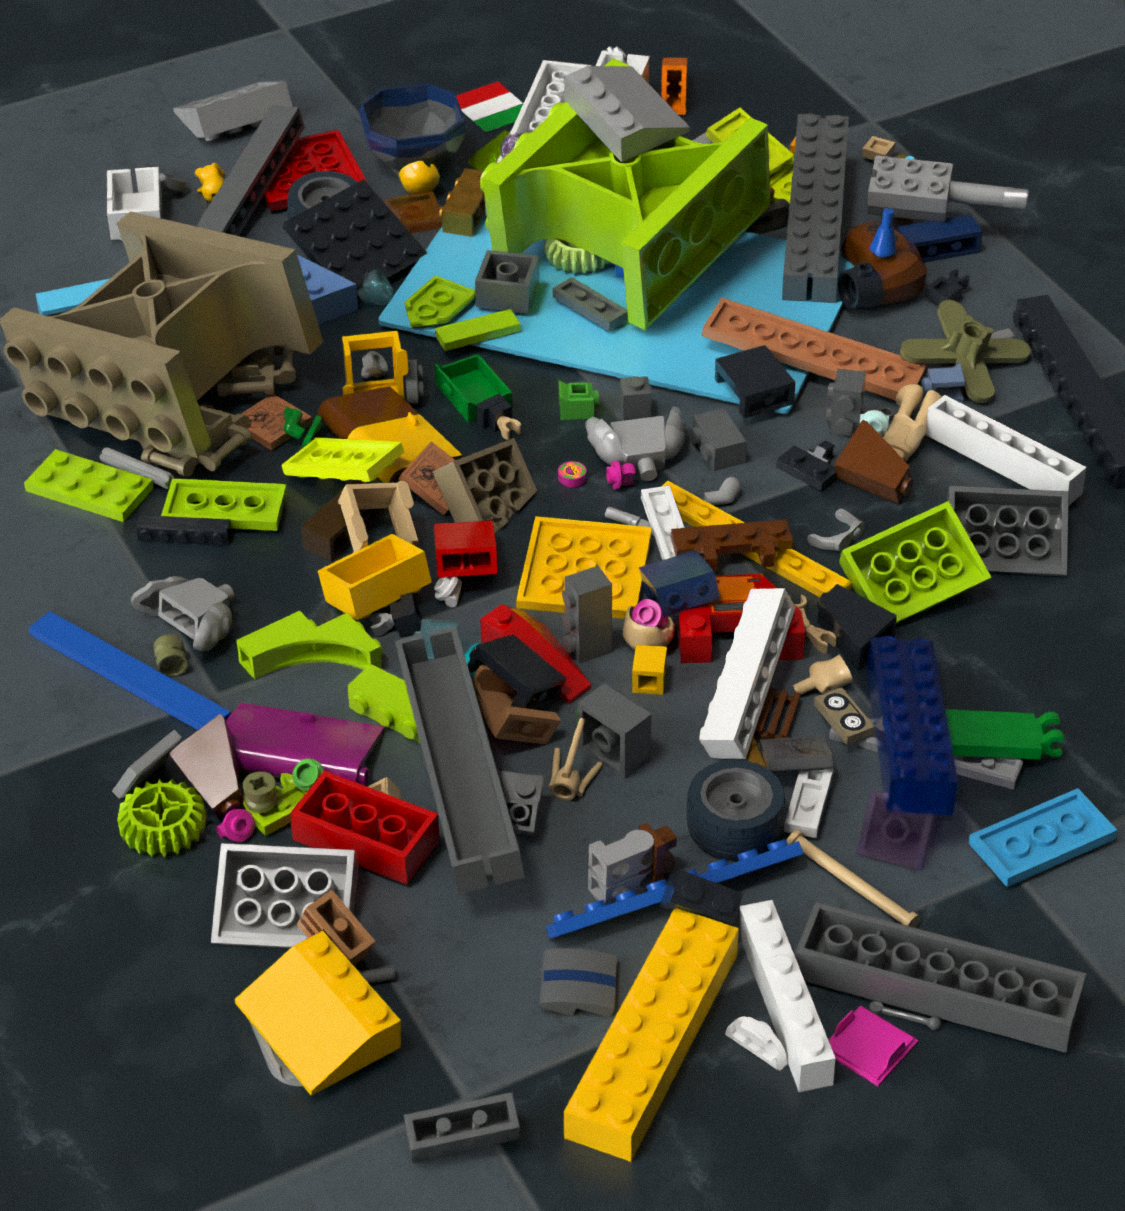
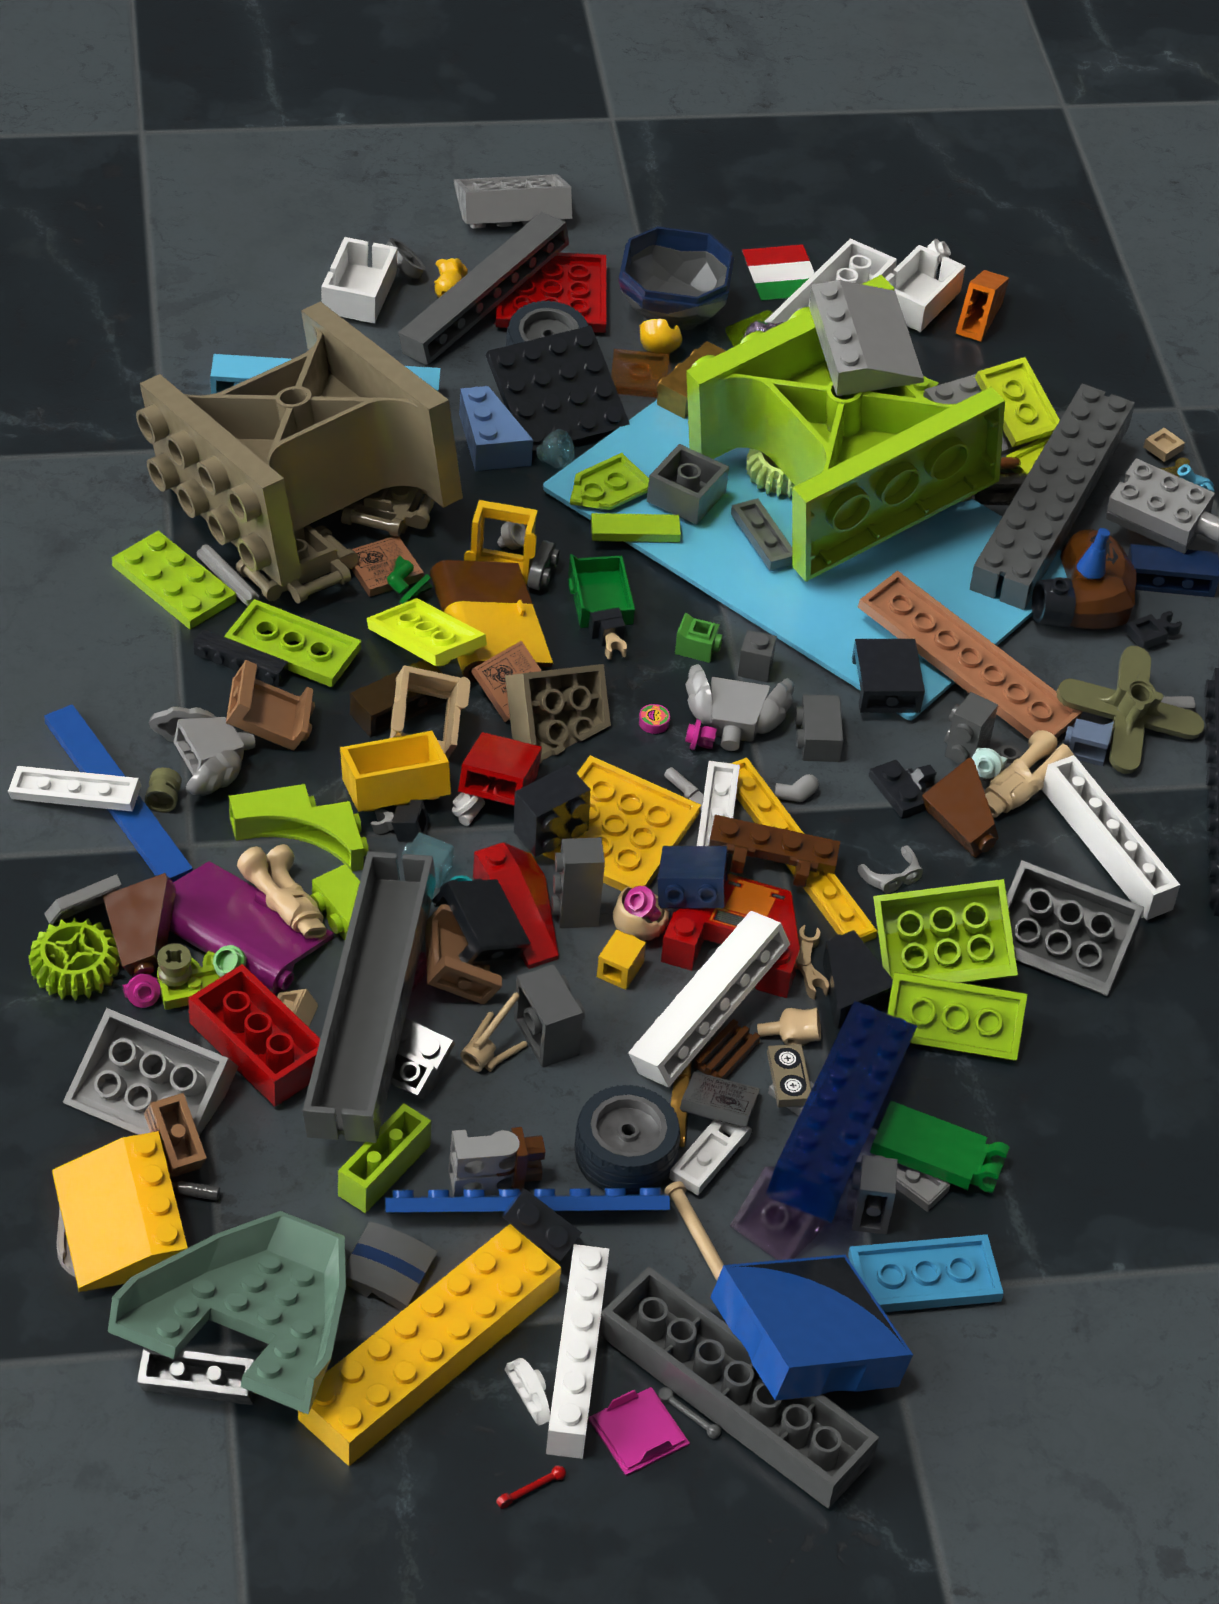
camera: 15 degrees right, 5 degrees up
none -> white plate [8,766,141,812]
none -> sand green piece [108,1211,346,1415]
none -> medium nougat panel [226,660,315,751]
none -> tan piece [237,844,327,939]
none -> lime brick [338,1103,432,1213]
none -> red hinge [496,1465,566,1509]
none -> black brick [514,764,591,857]
none -> blue tile [710,1255,913,1401]
none -> dark grey brick [847,1155,897,1234]
none -> lime plate [883,972,1028,1060]

